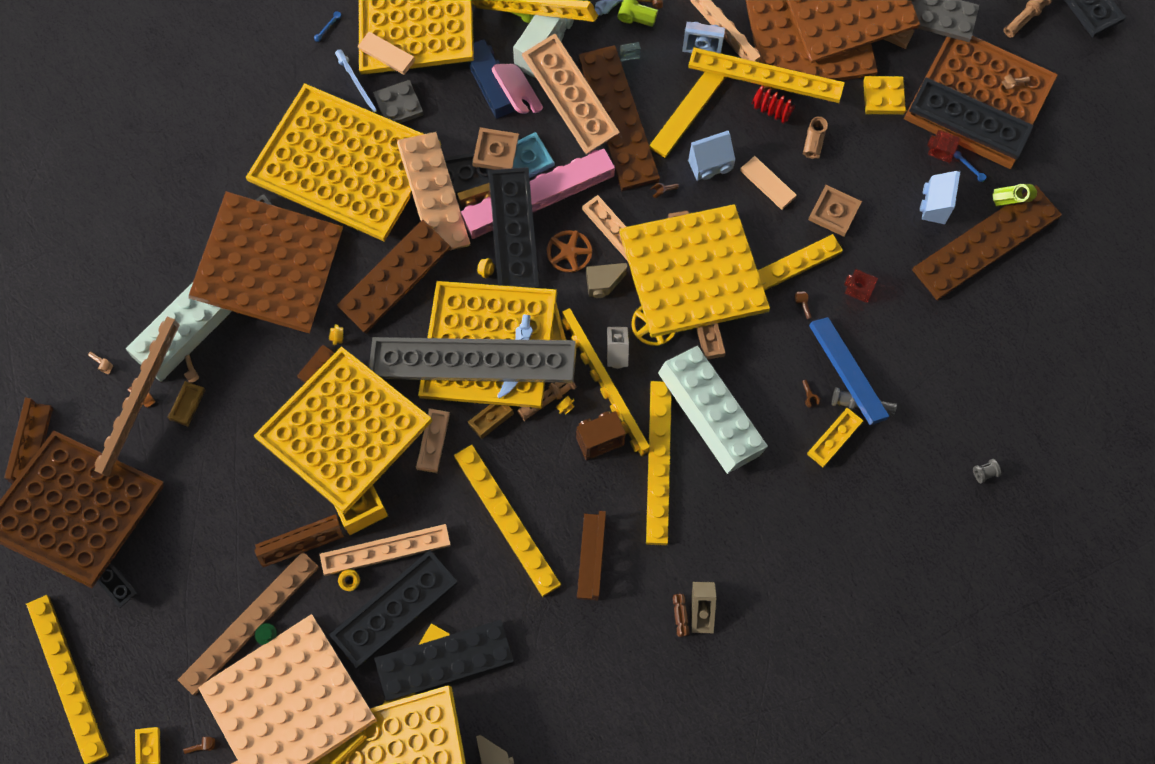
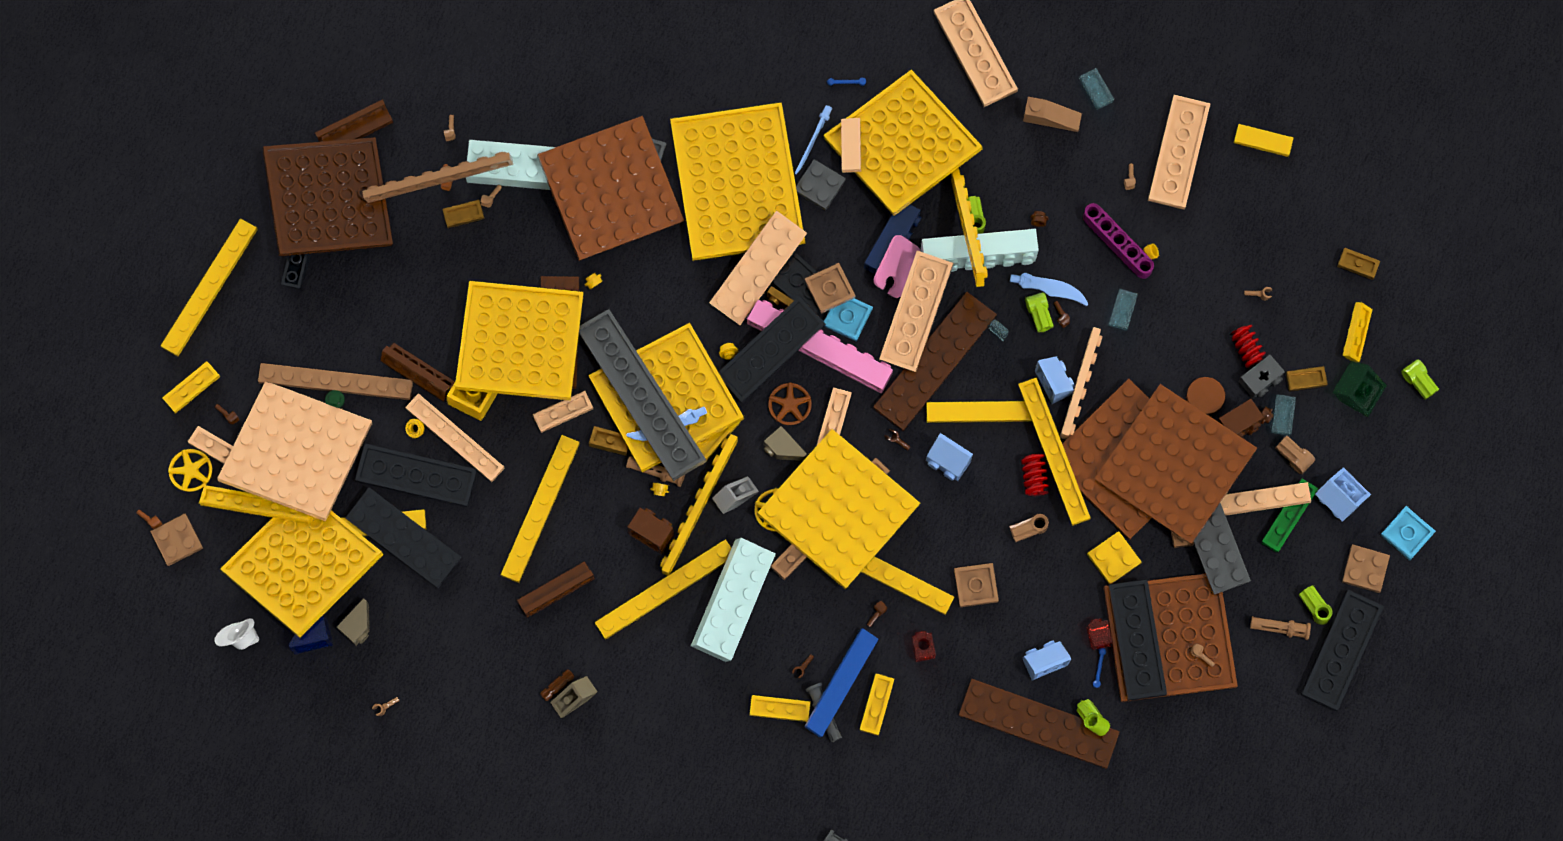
camera: 55 degrees right, 5 degrees up
reddish brown plate [337,220,452,334] -> none
light nougat tile [740,156,797,210] -> none
none -> yellow plate [860,674,894,736]

